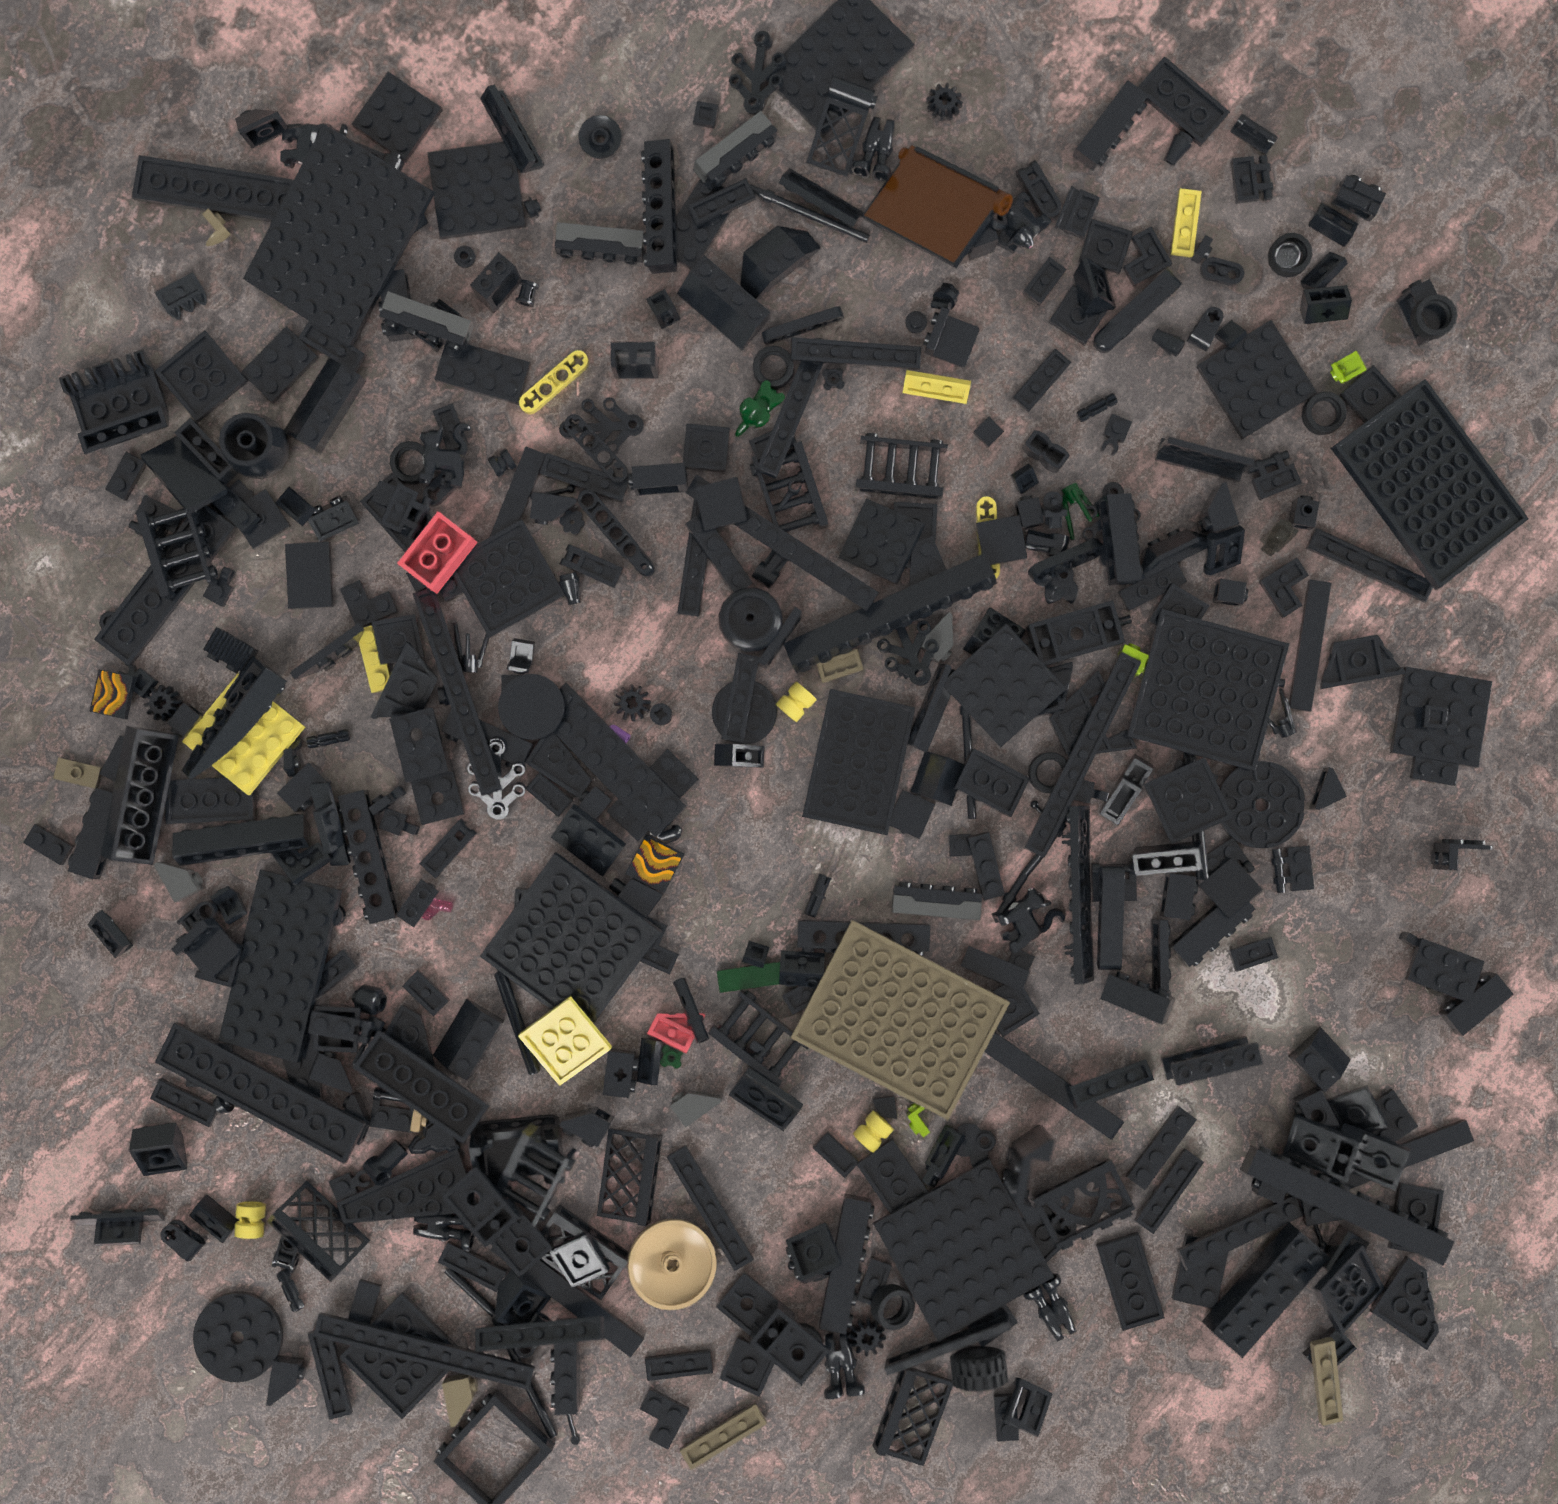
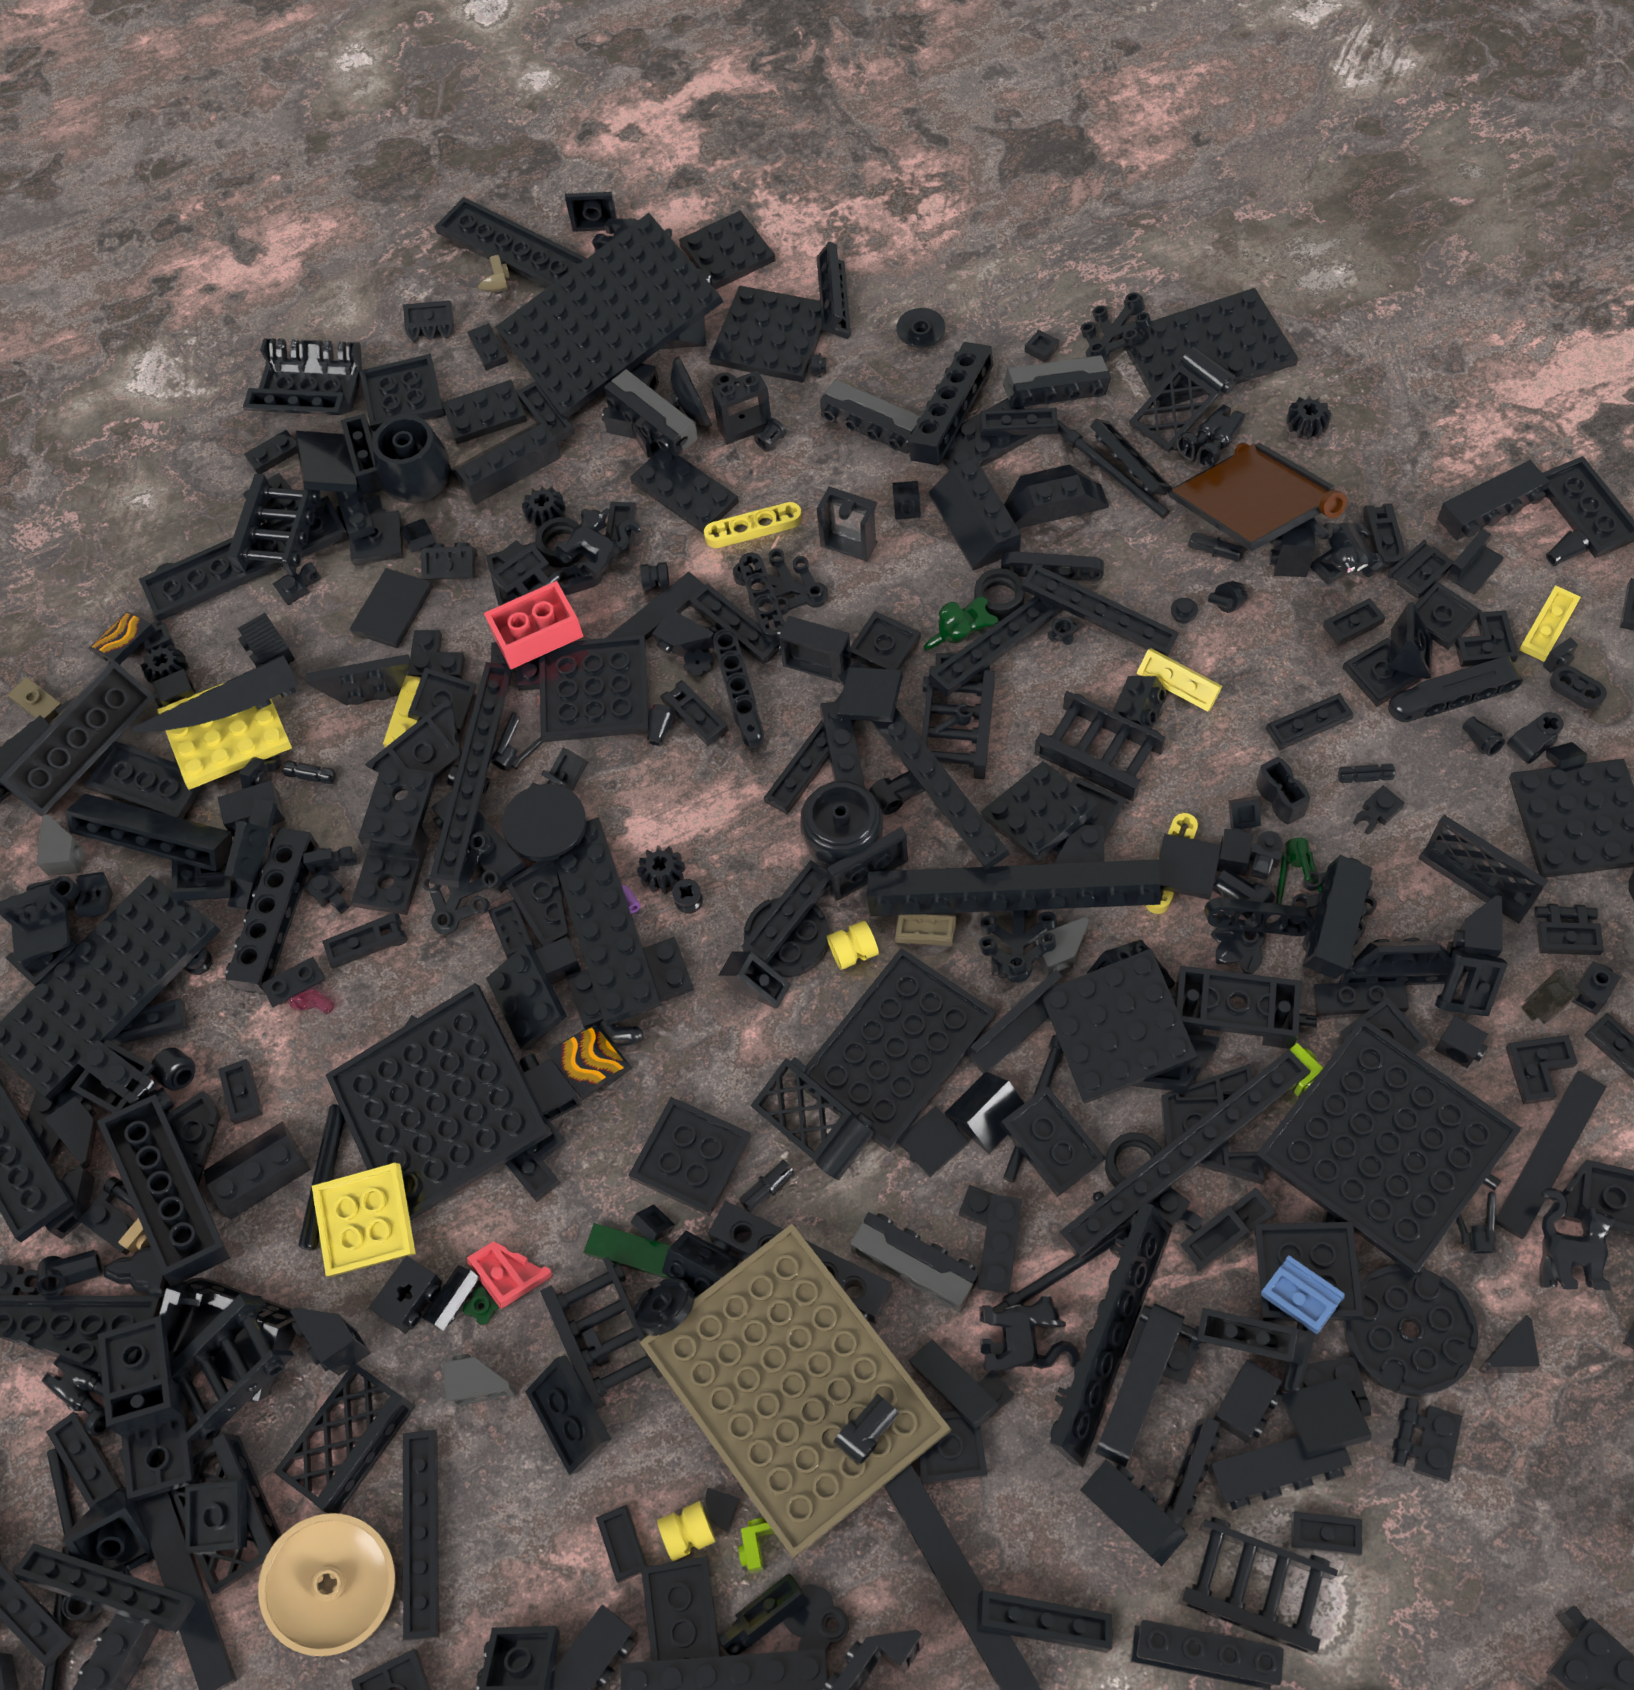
camera: 30 degrees right, 25 degrees down
black pin [673,978,710,1043] -> none
black bracket [923,307,979,368] -> none
black tile [973,416,1004,448] -> none
none -> black plate [467,323,508,371]
none -> black gear [522,486,566,529]
none -> black plate [628,1097,752,1216]
none -> black tile [634,1278,694,1336]
none -> black dish [670,356,712,428]
none -> black piece [751,1057,876,1180]
none -> black piece [833,1394,899,1466]
none -> black bracket [1113,676,1167,729]
none -> black fence [1179,1517,1338,1655]
none -> black axle [1188,532,1243,562]
none -> medium blue plate [1261,1255,1345,1334]
none -> black panel [1447,529,1504,594]
none -> black animal [1539,1188,1615,1290]

